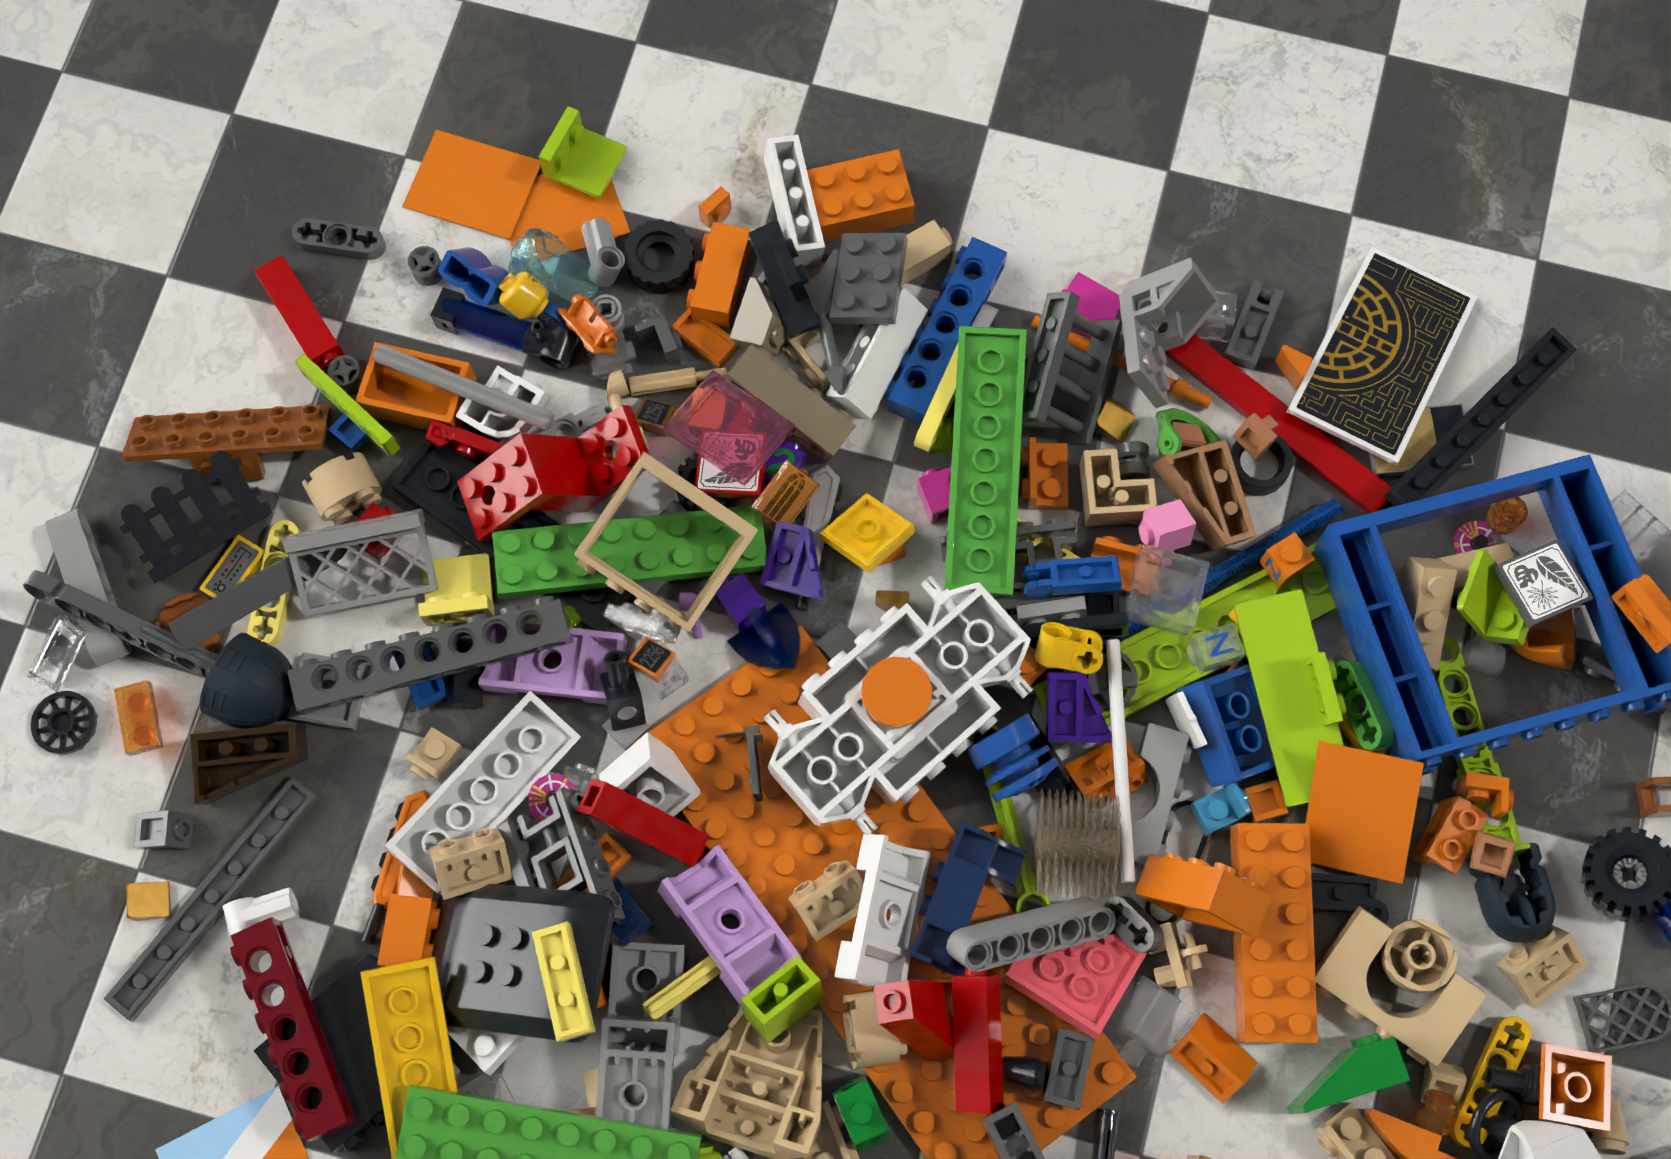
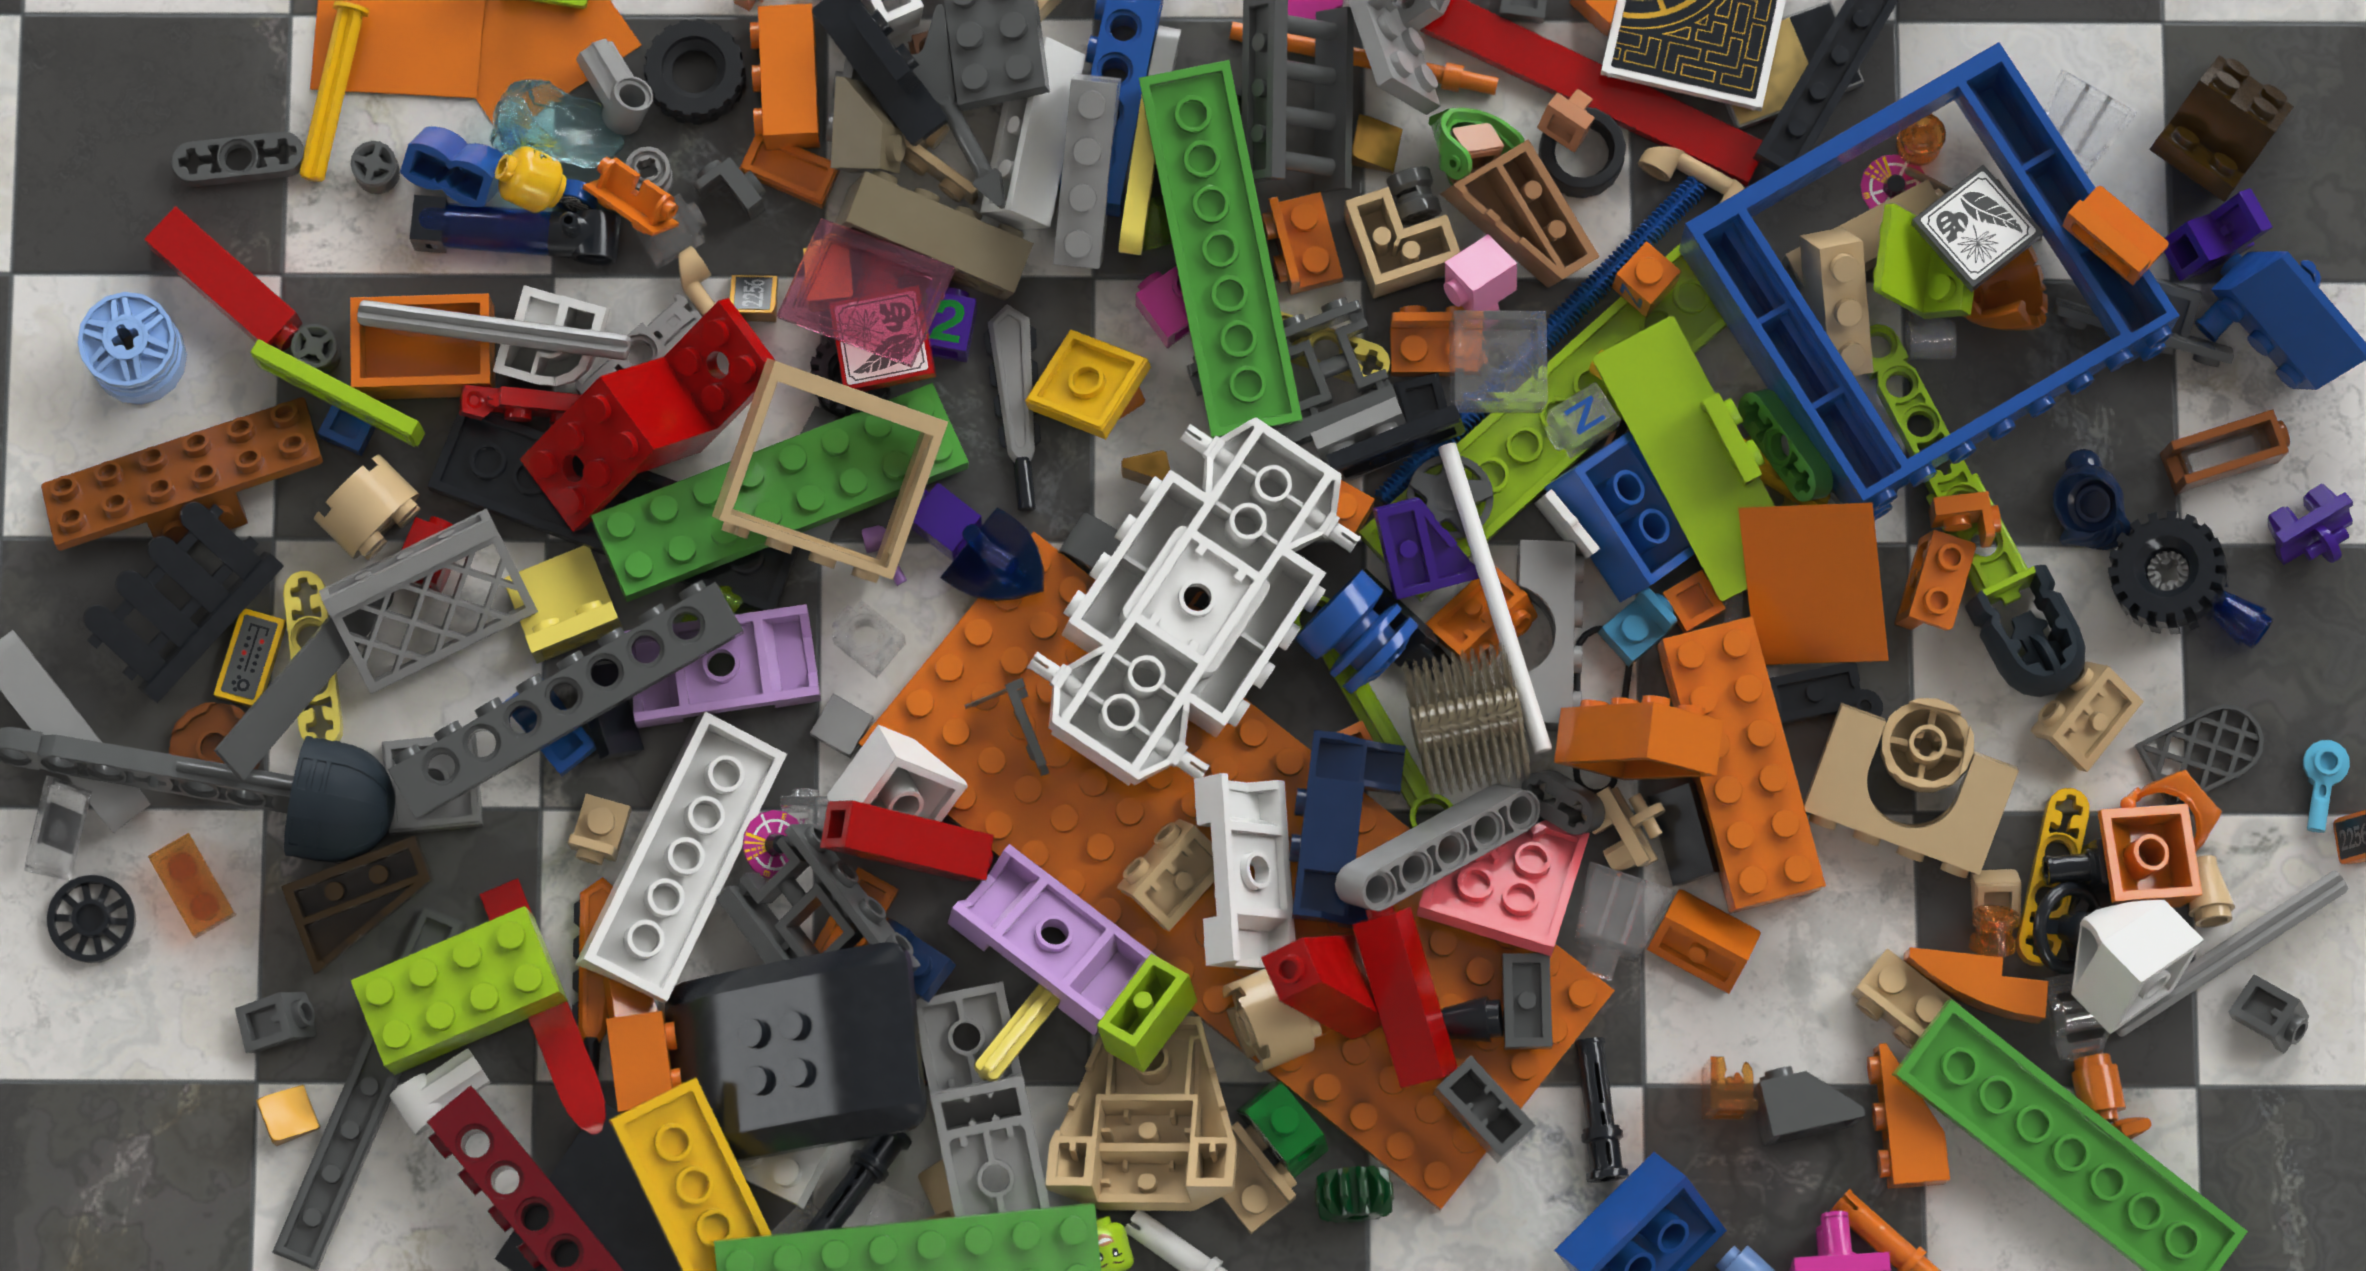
camera: 20 degrees left, 5 degrees up
tan bracket [429,828,513,900] -> none
light yellow tile [532,921,596,1043] -> none
black bracket [600,650,646,731] -> none
clear wing [603,603,680,644] -> none
slope [627,637,676,683] -> none
tan axle [628,367,728,396] -> none
clear orange piece [751,460,820,524] -> none
dark purple wing [759,521,824,601] -> none
orange tile [860,656,932,729] -> none
blue hinge [1022,555,1122,599] -> none
yellow piece [1034,622,1103,674] -> none
green slope [1287,1032,1410,1114] -> none
nougat slope [1470,830,1516,878] -> none
none -> light blue wheel [77,292,187,404]
none -> yellow axle [299,1,369,182]
none -> lime brick [350,906,568,1075]
none -> red piece [479,878,606,1135]
none -> black pin [802,1132,912,1232]
none -> light grey arch [1053,74,1121,269]
none -> tan bar [1638,147,1754,218]
none -> black tile [1648,783,1720,886]
none -> dark blue hair [2053,449,2131,550]
none -> orange helmet [2120,769,2222,852]

